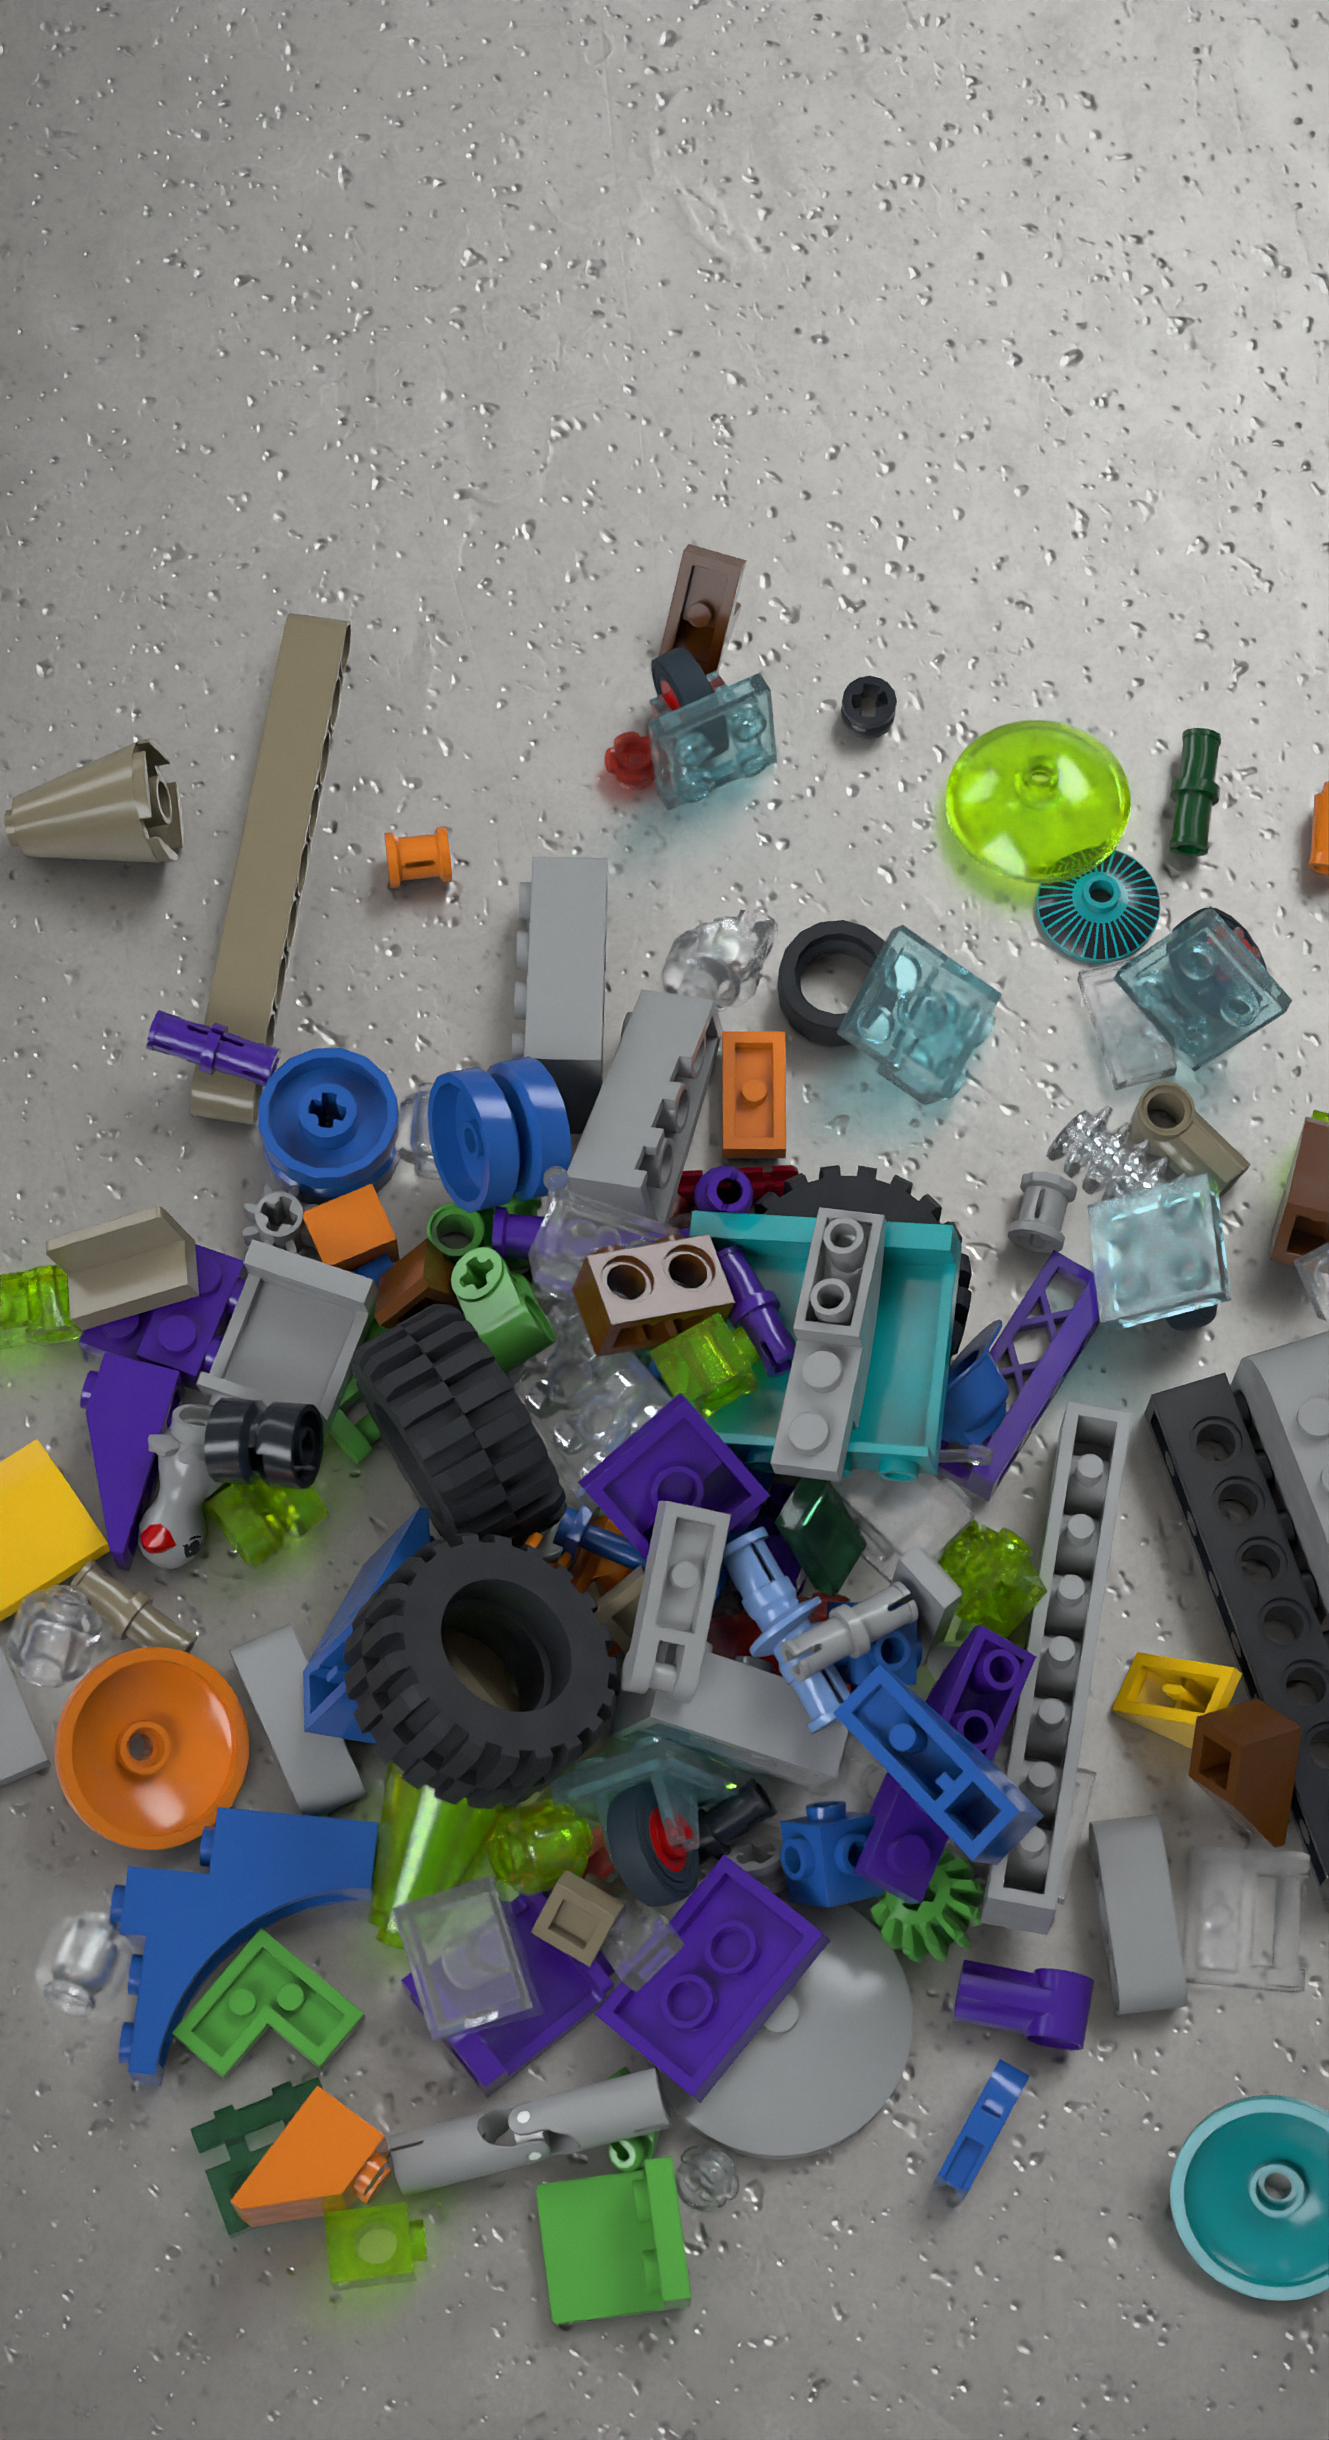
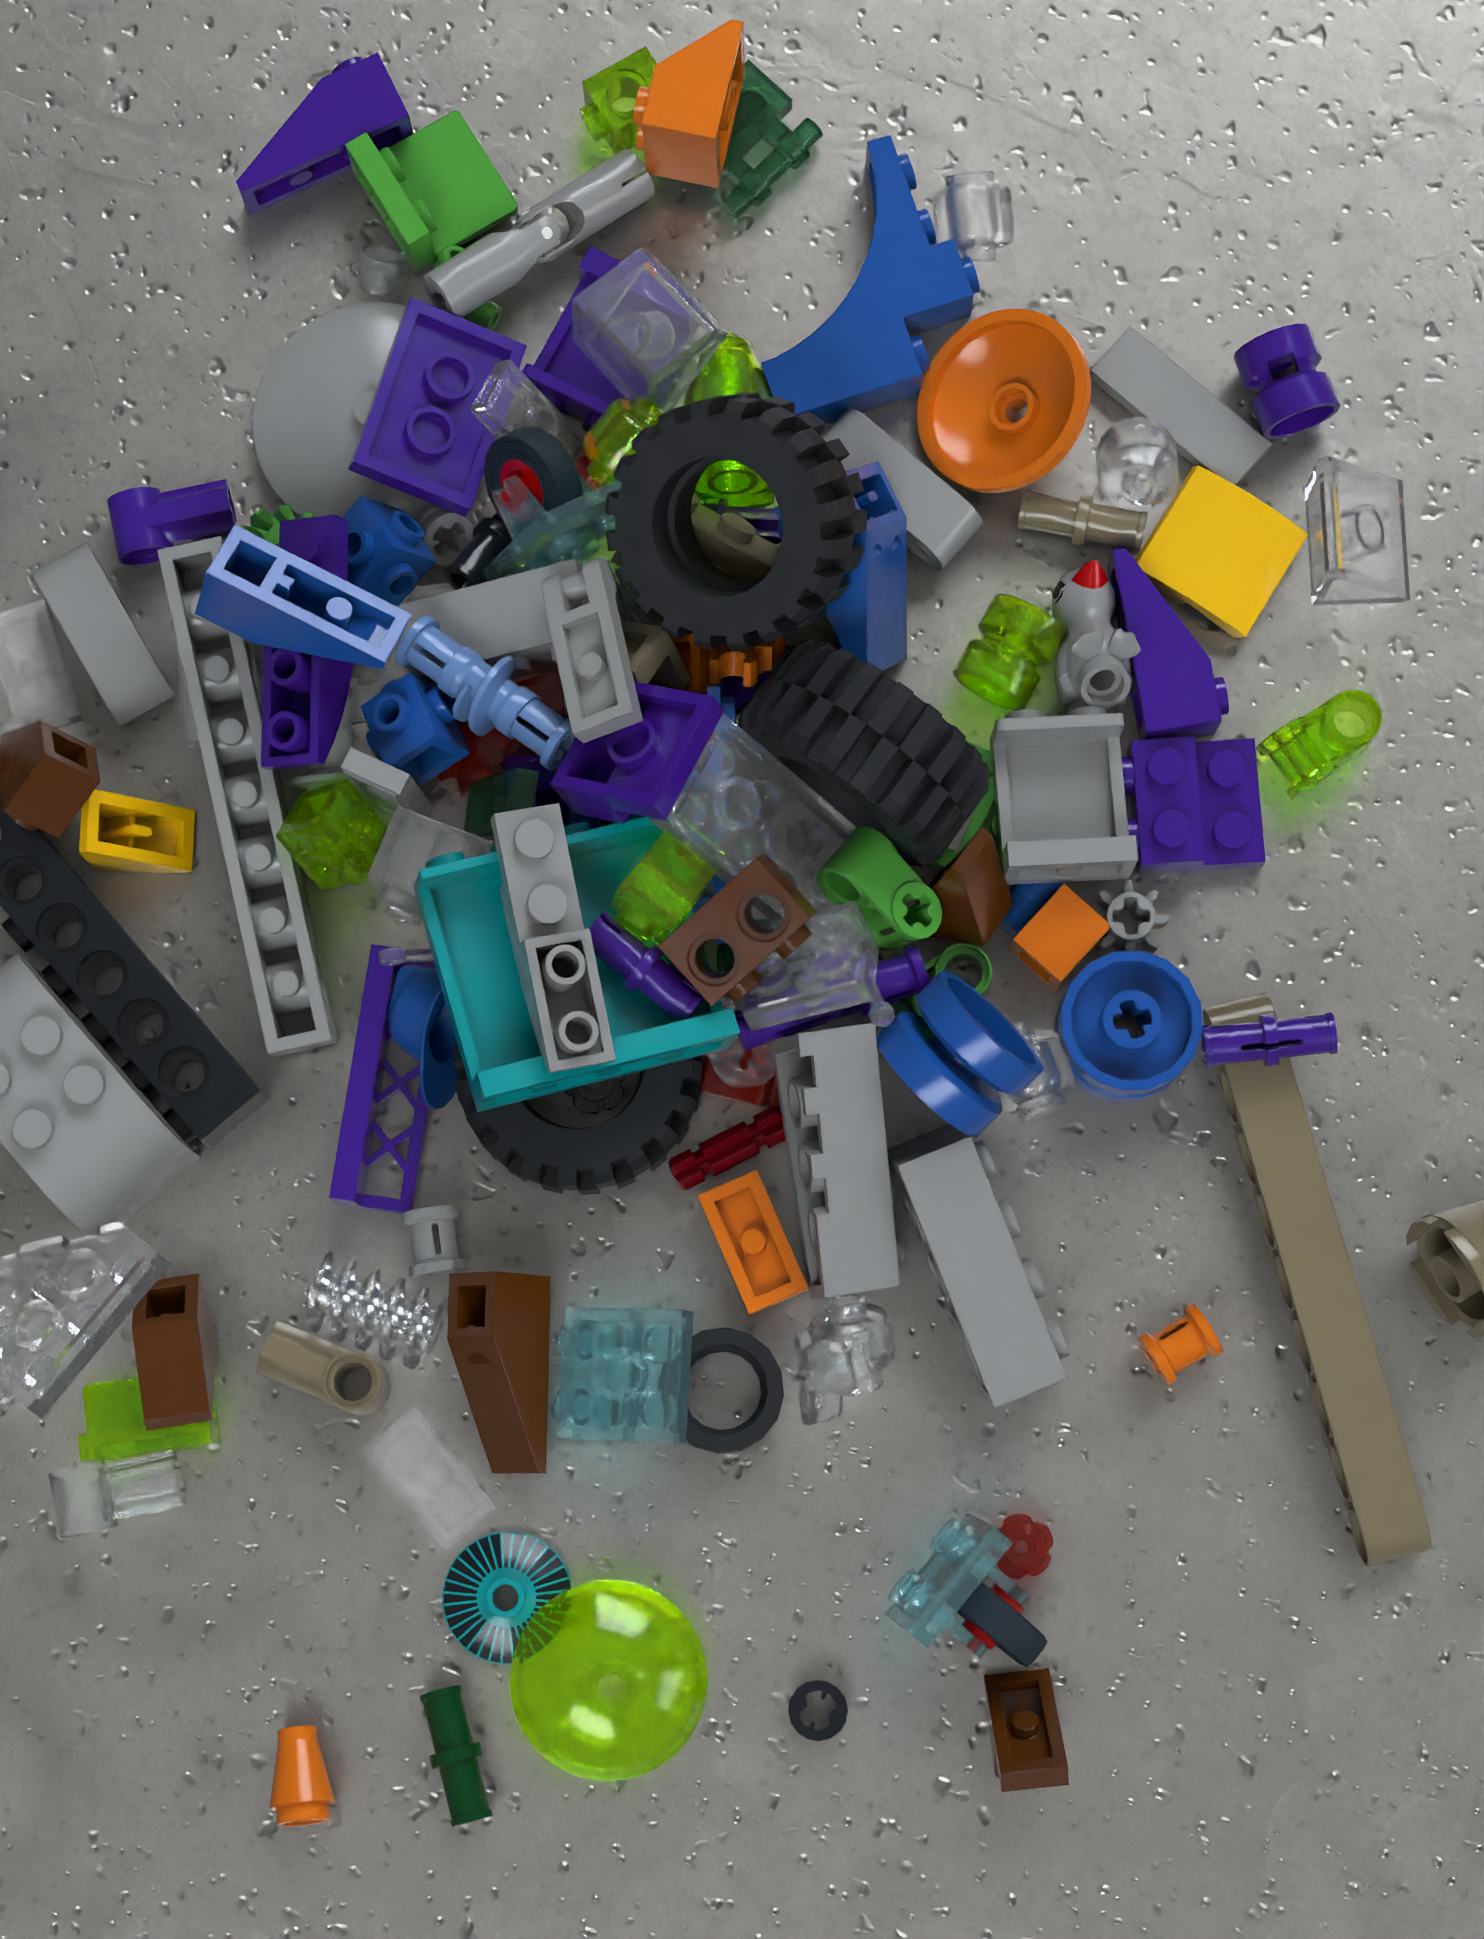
camera: 160 degrees right, 10 degrees up
dark tan panel [46,1206,199,1331] -> none
bright green plate [172,1928,366,2080] -> none
black wheel [204,1398,324,1489] -> none
dark tan tile [531,1869,625,1967] -> none
dark purple pin [693,1166,753,1214] -> none
light grey pin [780,1581,919,1682] -> none
blue piece [934,2059,1030,2200] -> none
clear light blue plate [1087,1173,1231,1332] -> none
clear light blue plate [1113,906,1292,1072] -> none
none -> dark purple slope [236,53,414,215]
none -> reddish brown slope [447,1271,551,1474]

